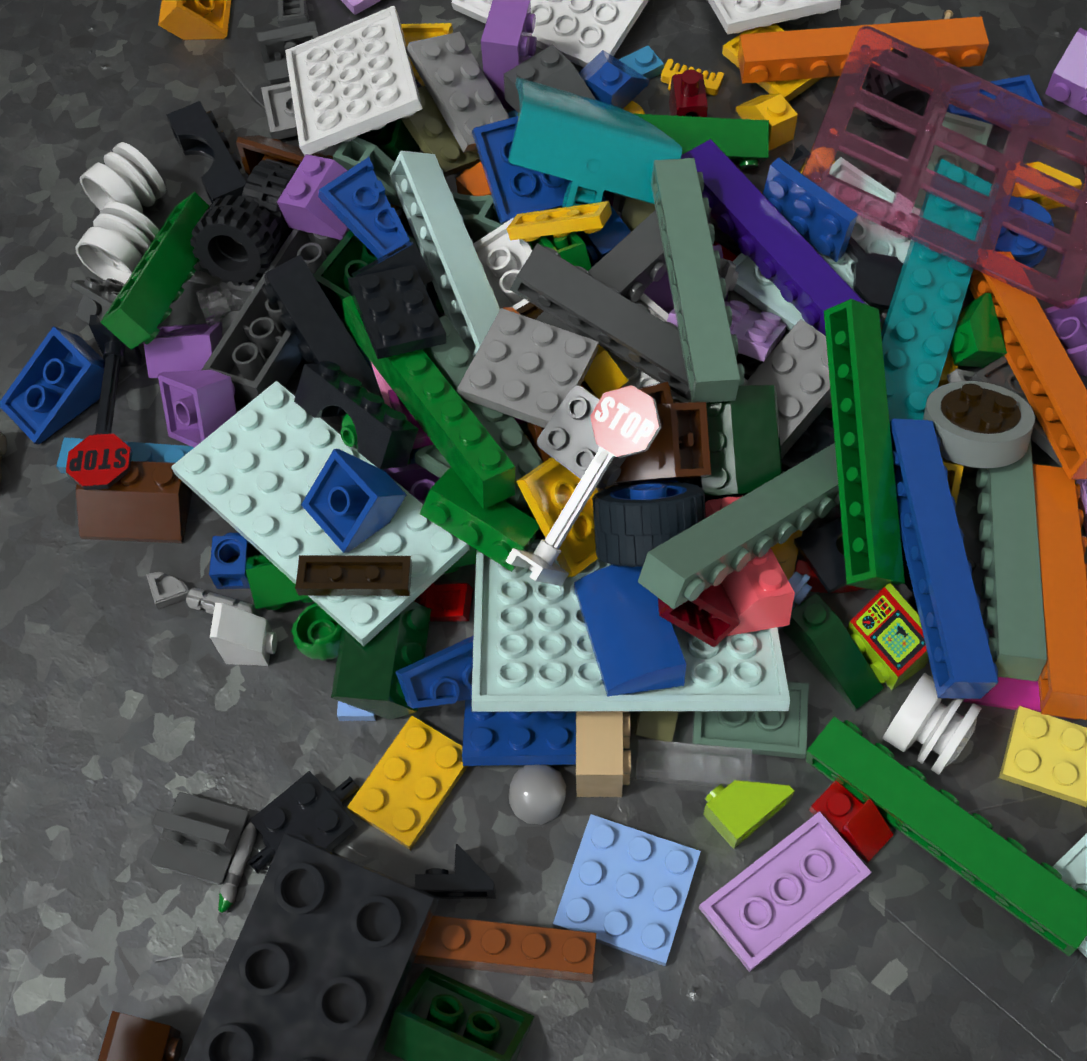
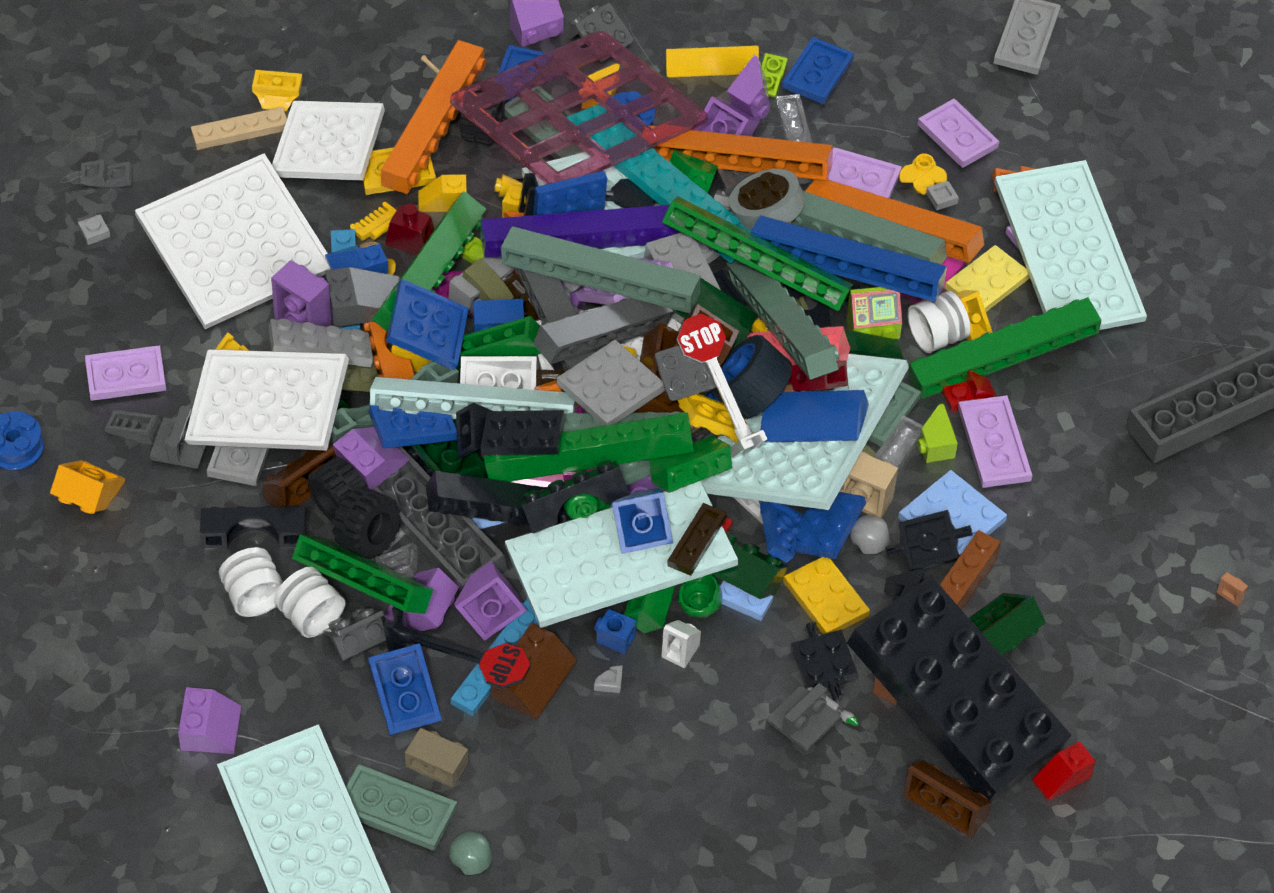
camera: 70 degrees left, 10 degrees down
light grey axle [186,587,256,615] -> none
yellow plate [506,201,612,242] -> none
teal panel [508,77,682,207] -> none
none -> black plate [885,510,973,571]
none -> yellow slope [956,290,993,341]

